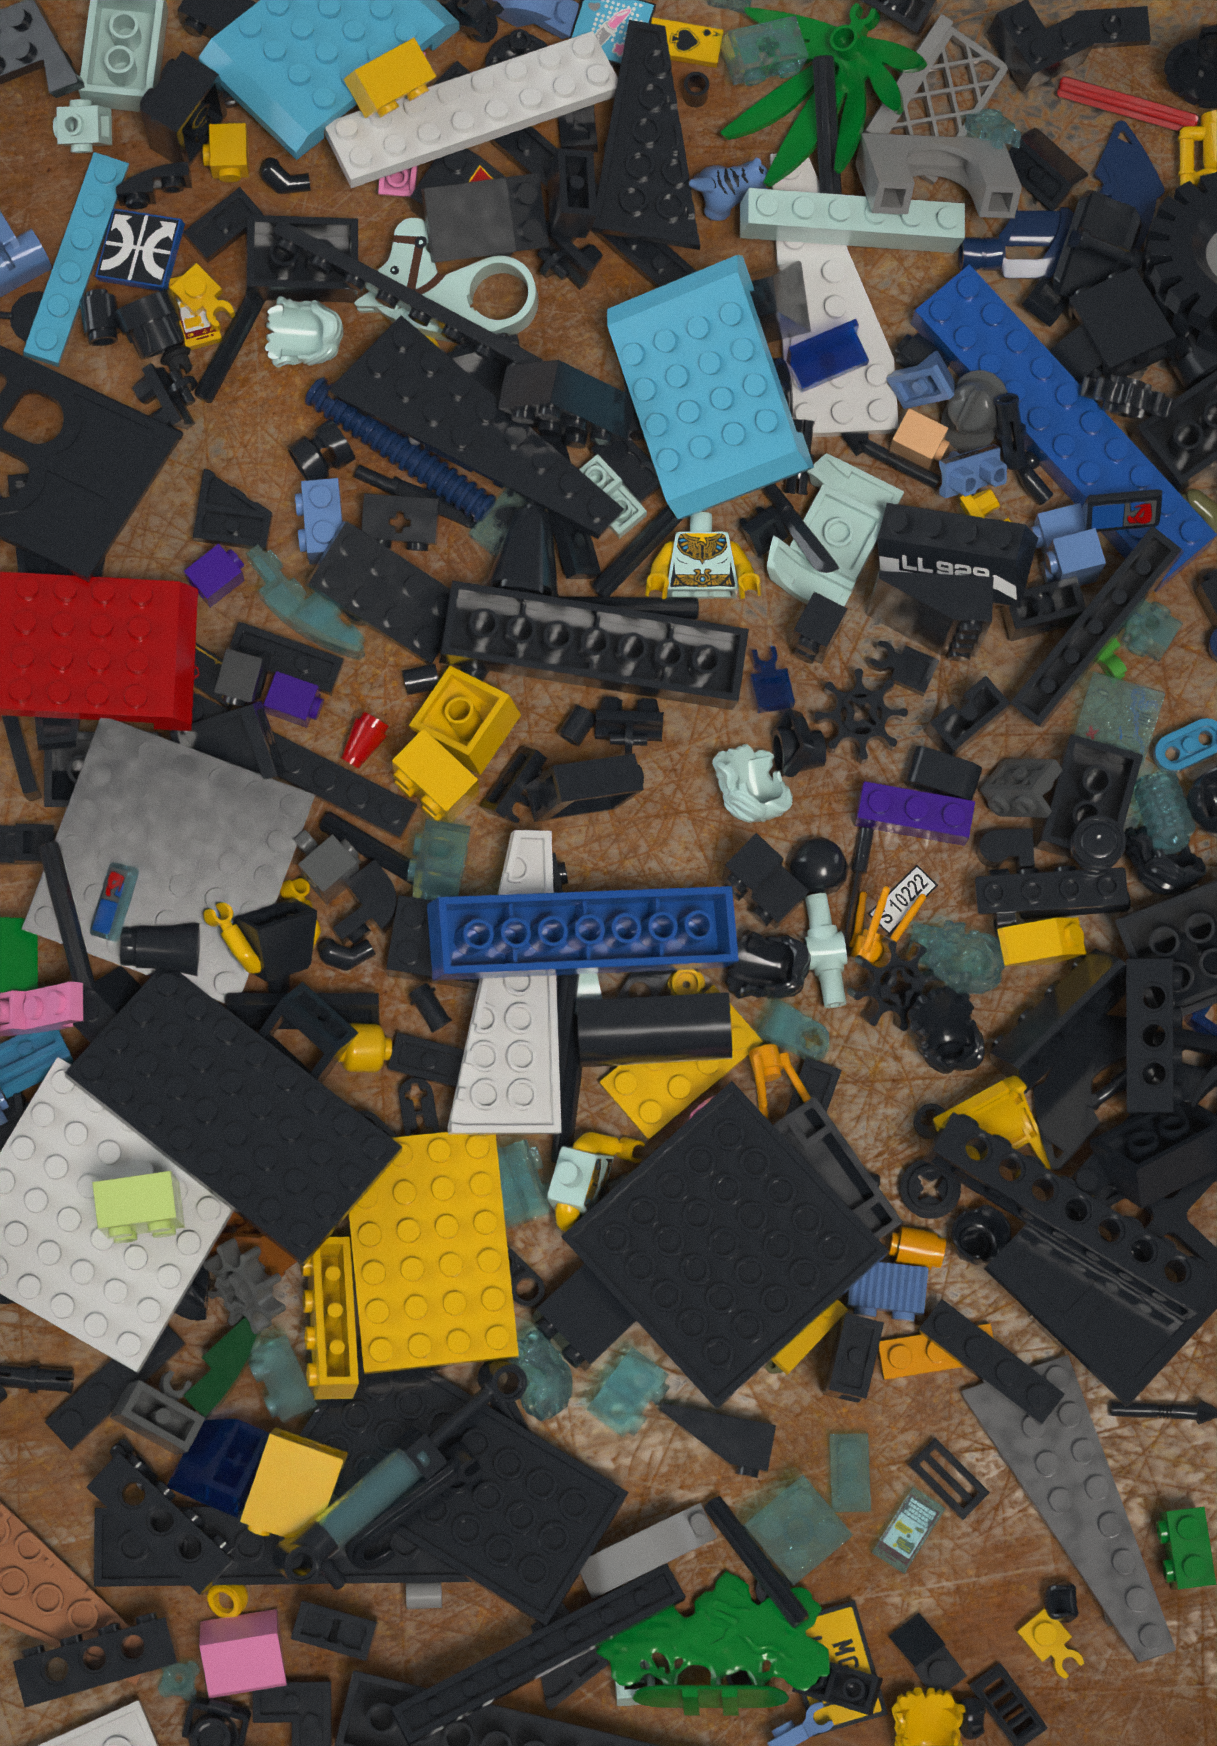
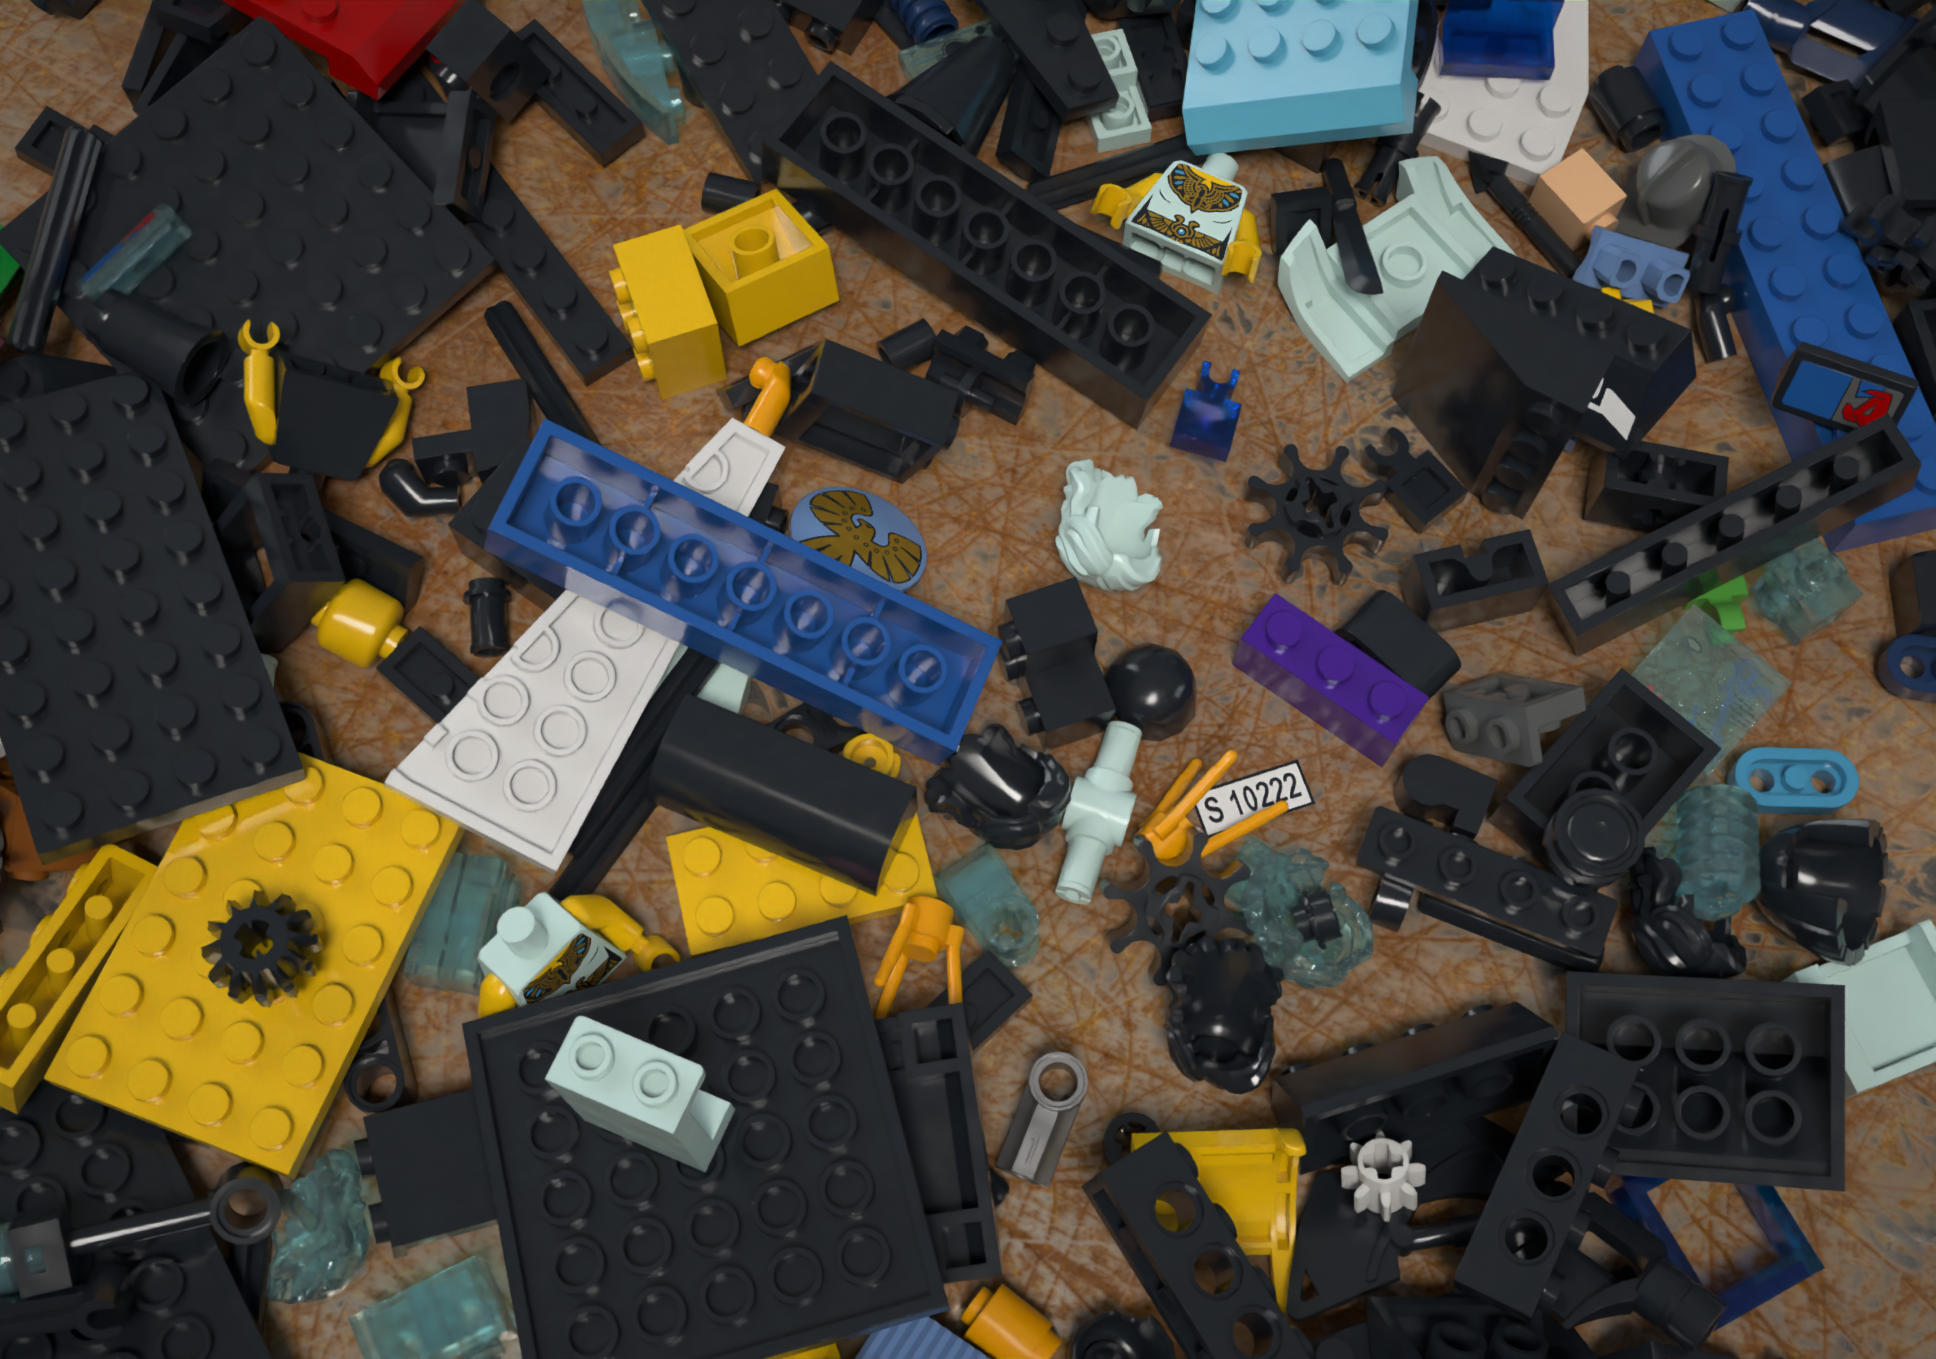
camera: 30 degrees right, 10 degrees down
dark purple brick [263,671,324,728] -> none
dark grey brick [294,830,361,905] -> none
red cone [340,711,389,769] -> none
black beam [399,1078,439,1136] -> none
clear light blue brick [407,819,471,900] -> none
black piece [770,709,826,777] -> none
black brick [789,591,848,664] -> none
black piece [844,827,874,955] -> none
medium blue slope [886,351,955,409] -> none
black gear [900,1159,961,1219] -> none
yellow slope [997,917,1086,966] -> none
medium blue brick [1030,503,1106,586] -> none
none -> black gear [201,890,323,1008]
none -> light aqua panel [545,1016,735,1172]
none -> light orange arm [743,357,791,438]
none -> shield [789,487,927,592]
none -> flat silver piece [995,1051,1088,1189]
none -> black plate [1291,888,1343,950]
none -> white gear [1341,1131,1426,1222]

